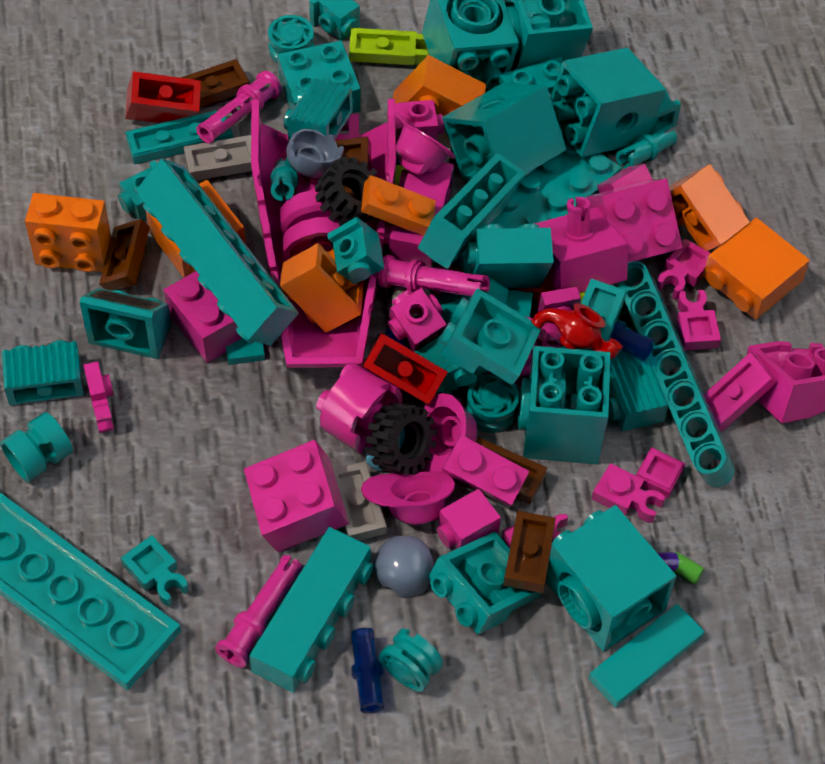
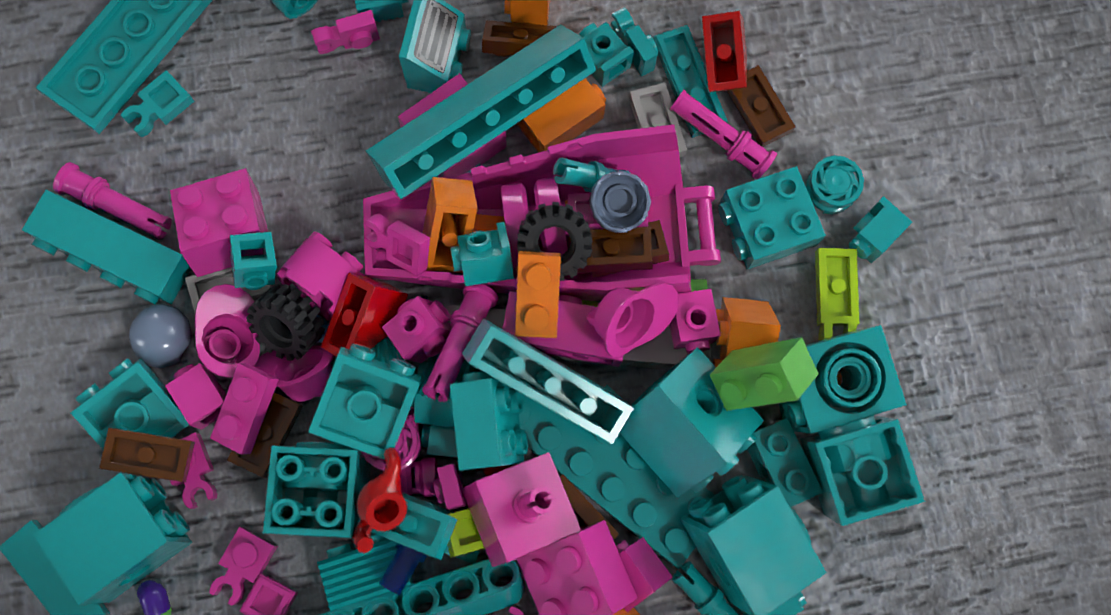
camera: 85 degrees right, 20 degrees up
teal brick [284,78,353,142] -> none
clear blue pin [351,628,384,714] -> none
teal wheel [379,628,444,692] -> none
none -> teal brick [230,232,277,291]
none -> dark pink plate [364,214,430,276]
none -> teal plate [611,7,658,77]
none -> bright green brick [709,337,818,411]

